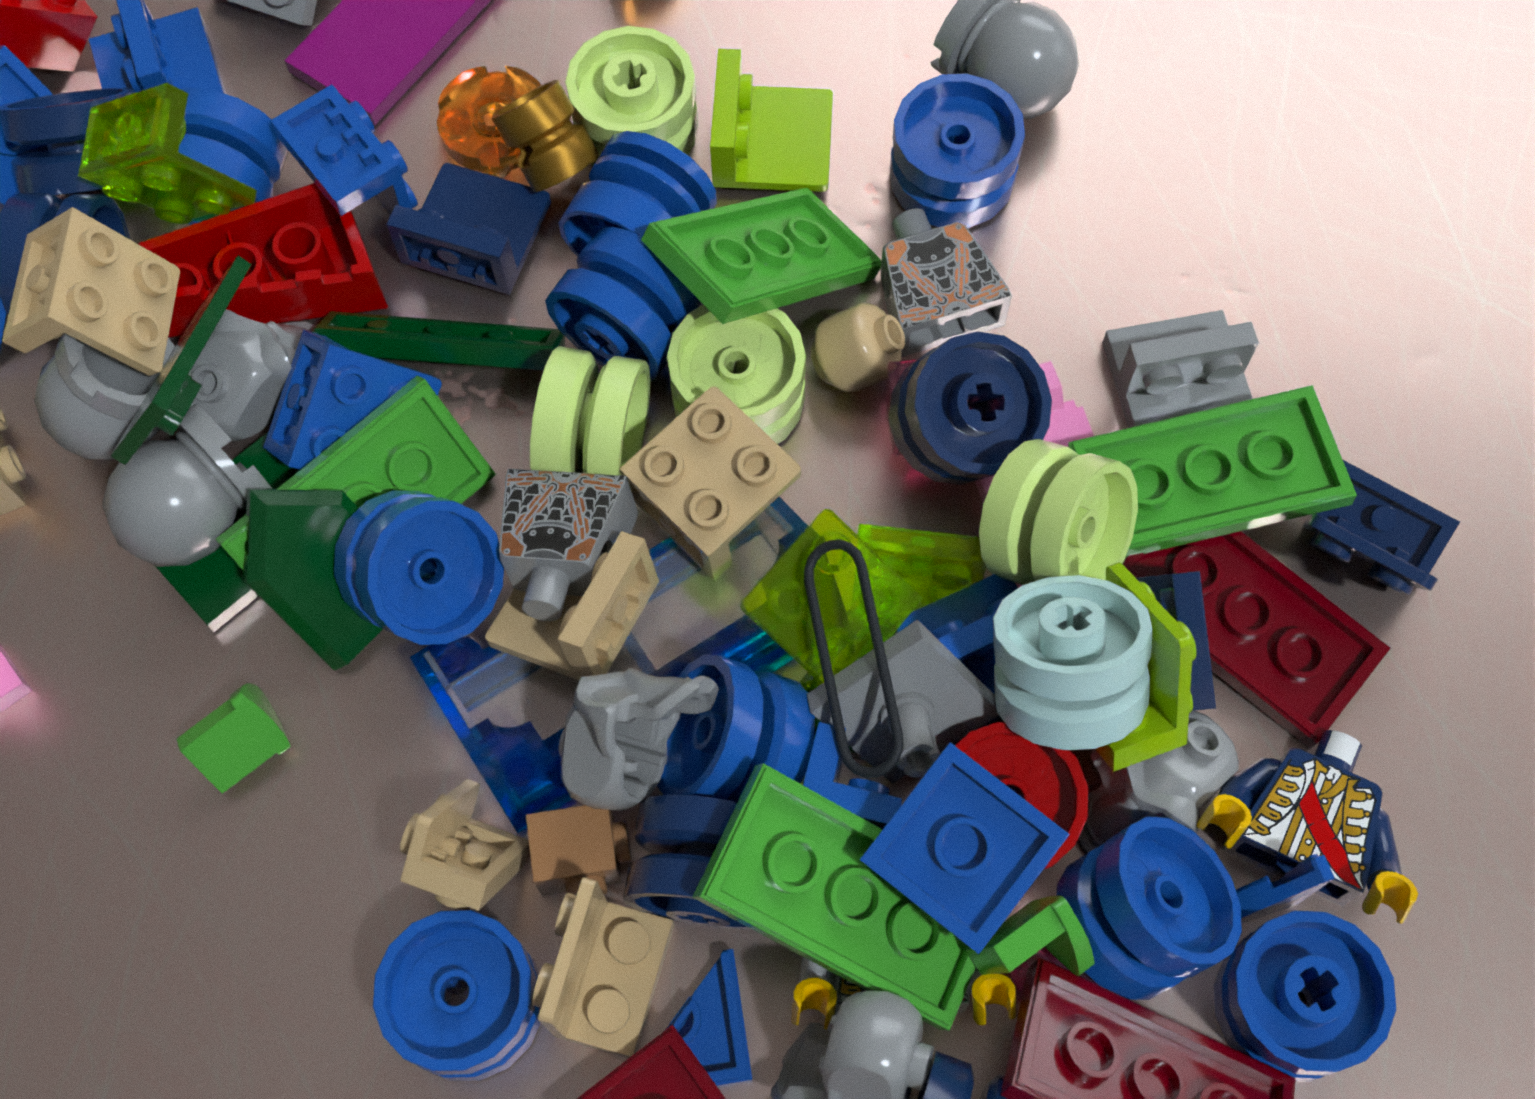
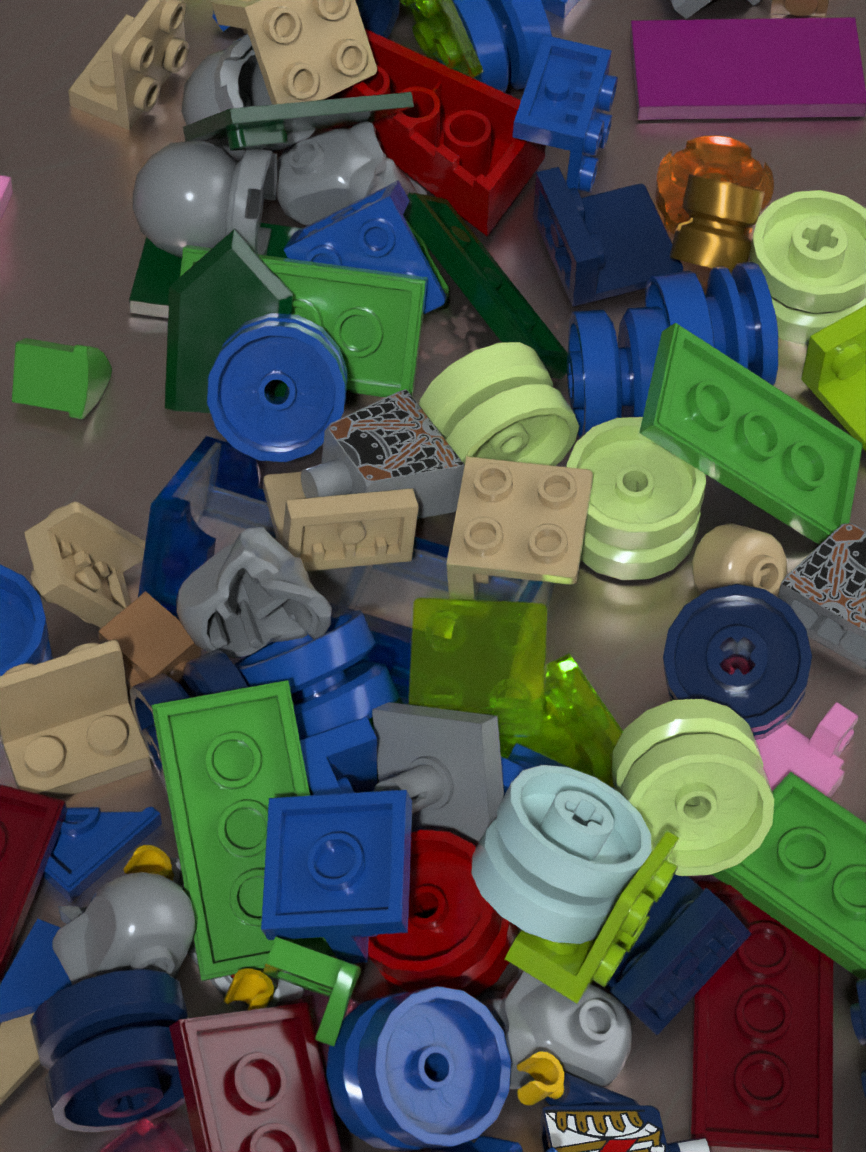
camera: 50 degrees right, 10 degrees down
black piece [804,539,904,778] -> none

